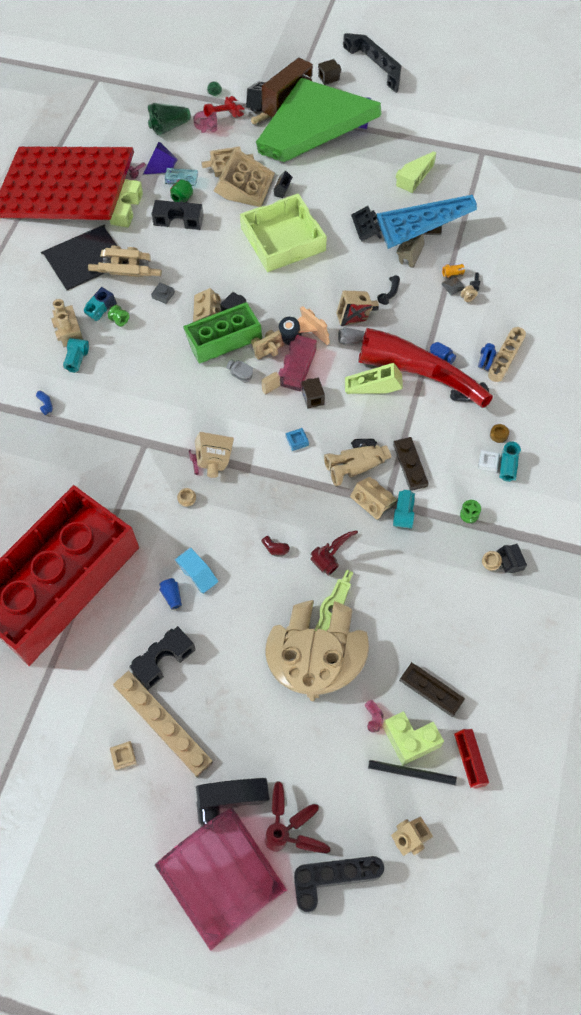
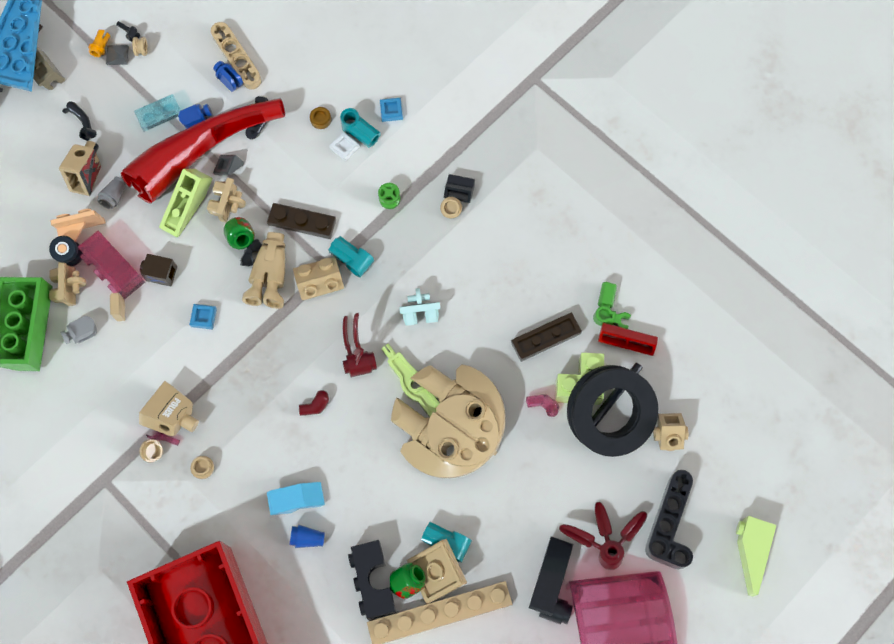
camera: 60 degrees left, 10 degrees up
none -> clear light blue plate [134,94,181,132]
none -> tan plate [139,439,163,463]
none -> tan hips [207,178,246,223]
none -> dark grey slope [213,155,244,175]
none -> green head [224,217,255,250]
none -> dark azure tile [380,98,403,122]
none -> green head [389,563,425,599]
none -> light aqua hips [399,288,440,326]
none -> tan plate [407,539,467,604]
none -> teal piece [421,522,472,563]
none -> black tyre [567,365,658,457]
none -> bright green bar [593,282,631,329]
none -> yellowish green slope [736,516,776,597]

